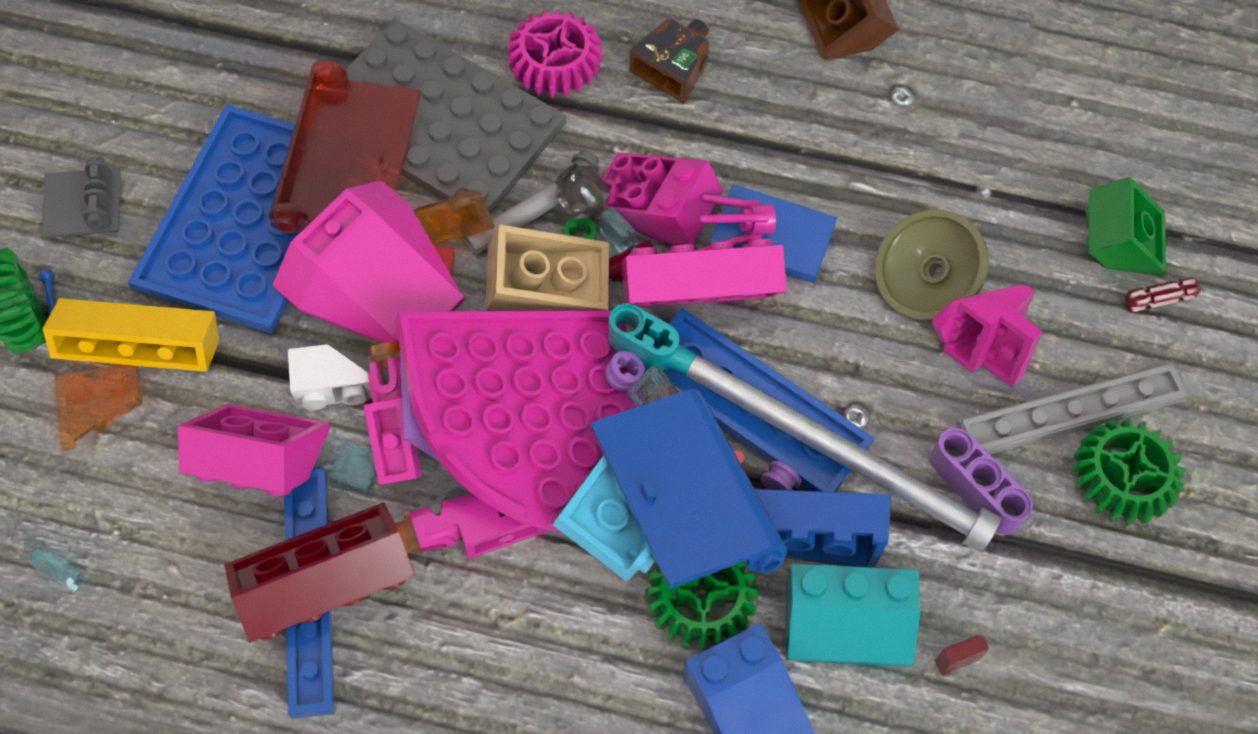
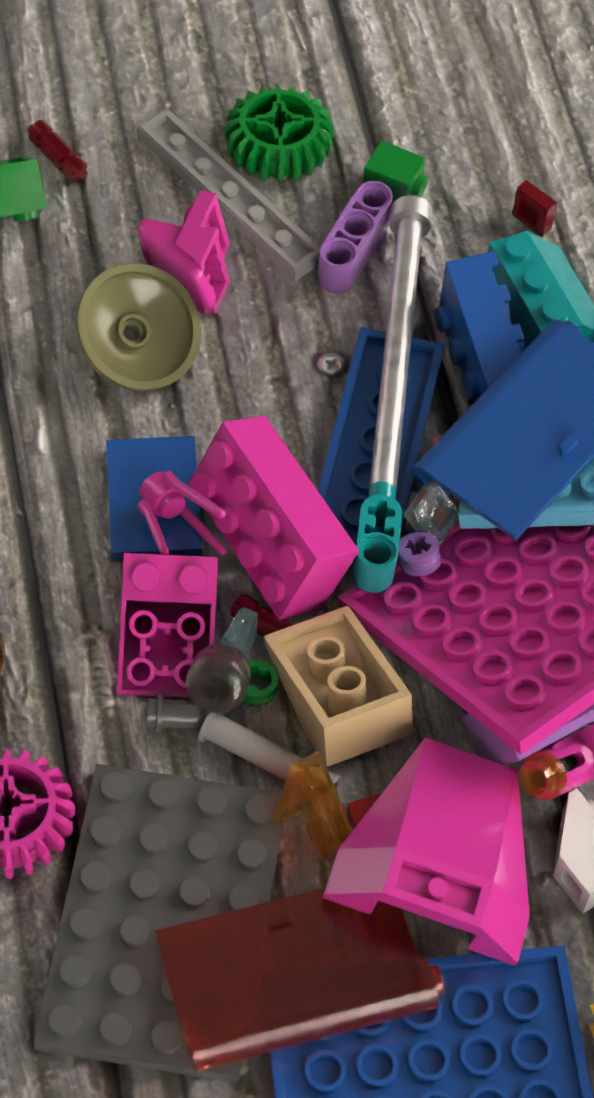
camera: 115 degrees left, 5 degrees down
medium lavender bush [760,461,802,491] -> none
none -> green brick [363,140,428,204]

